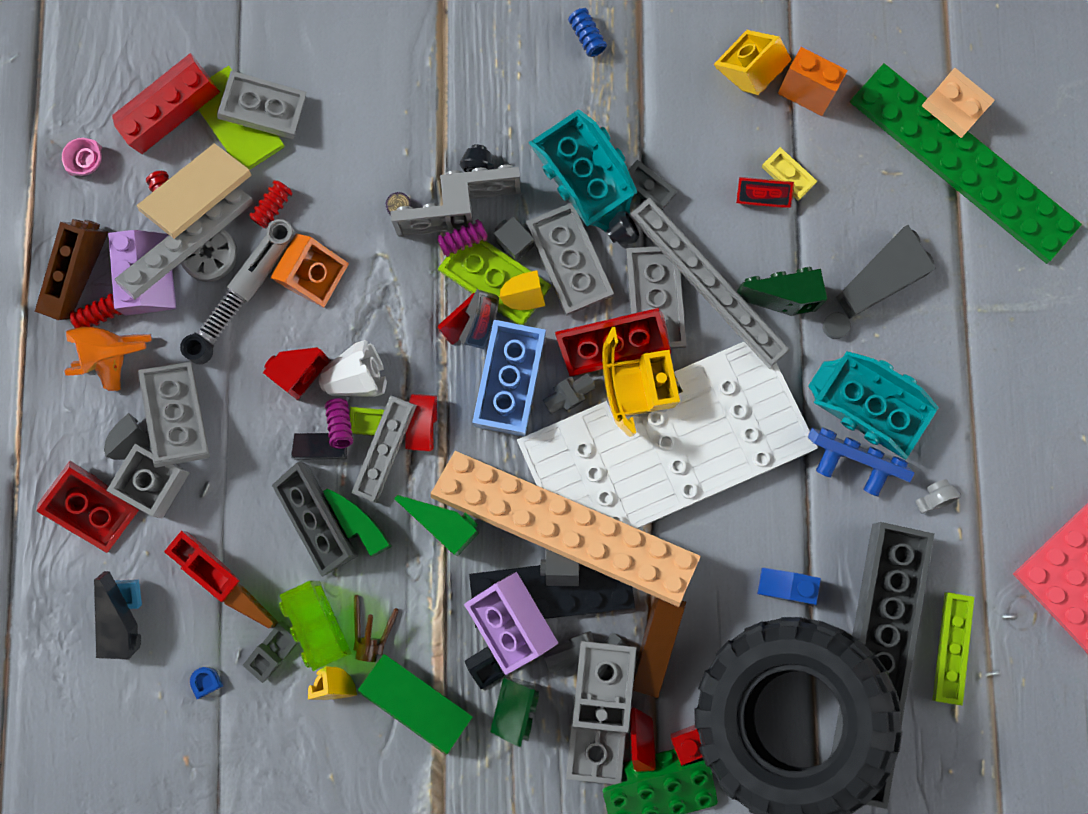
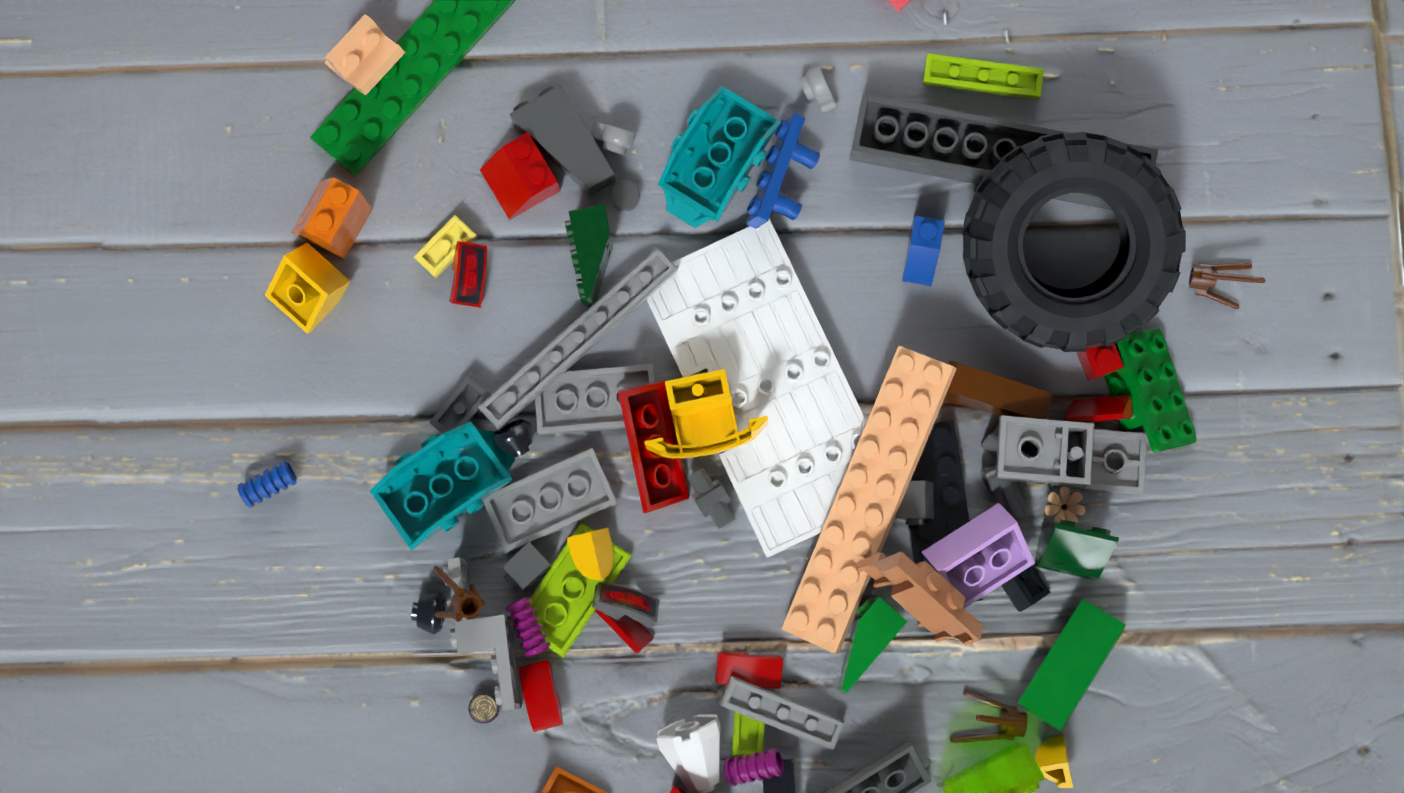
camera: 90 degrees left, 0 degrees up
green slope [323,488,392,557] -> none
light blue brick [472,320,546,437] -> none
none -> reddish brown plant [433,566,485,622]
none -> red slope [480,132,560,220]
none -> red slope [519,659,563,732]
none -> light grey piece [591,122,636,156]
none -> nougat bracket [856,551,983,645]
none -> light nougat plant [1045,486,1085,524]

